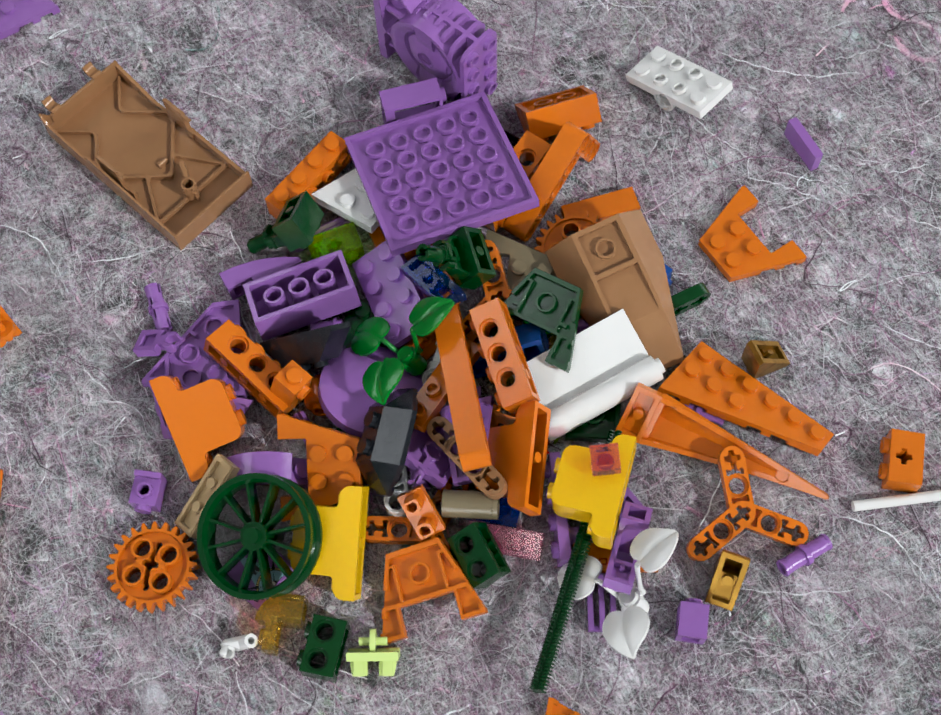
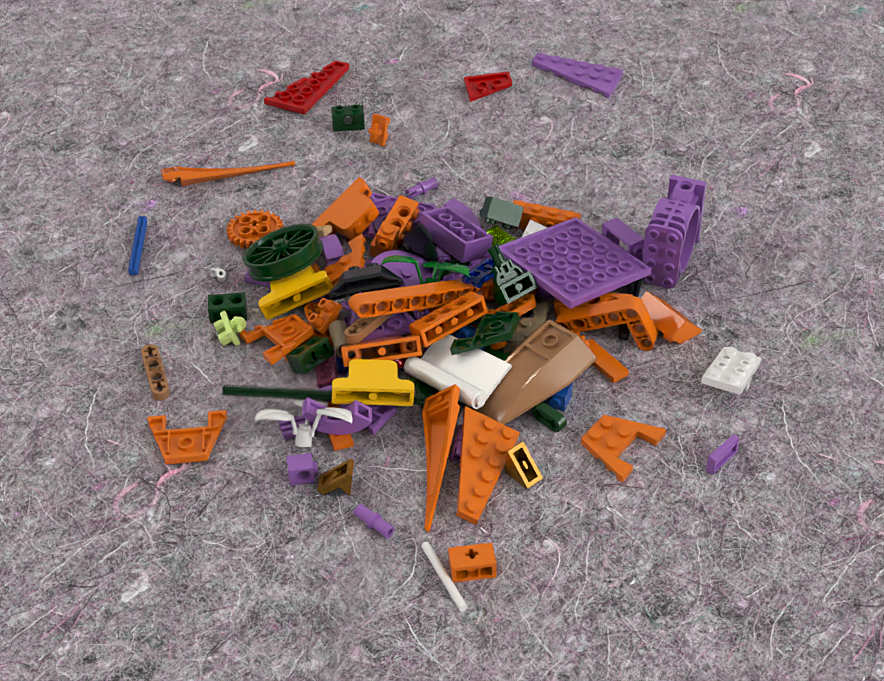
camera: 70 degrees right, 25 degrees down
medium nougat piece [38,60,253,250] -> none
medium lavender brick [128,469,168,514] -> none
medium lavender plate [133,329,182,357] -> none
clear yellow brick [255,594,308,656] -> none
plate [589,443,621,476] -> none
orange piece [686,446,809,562] -> none

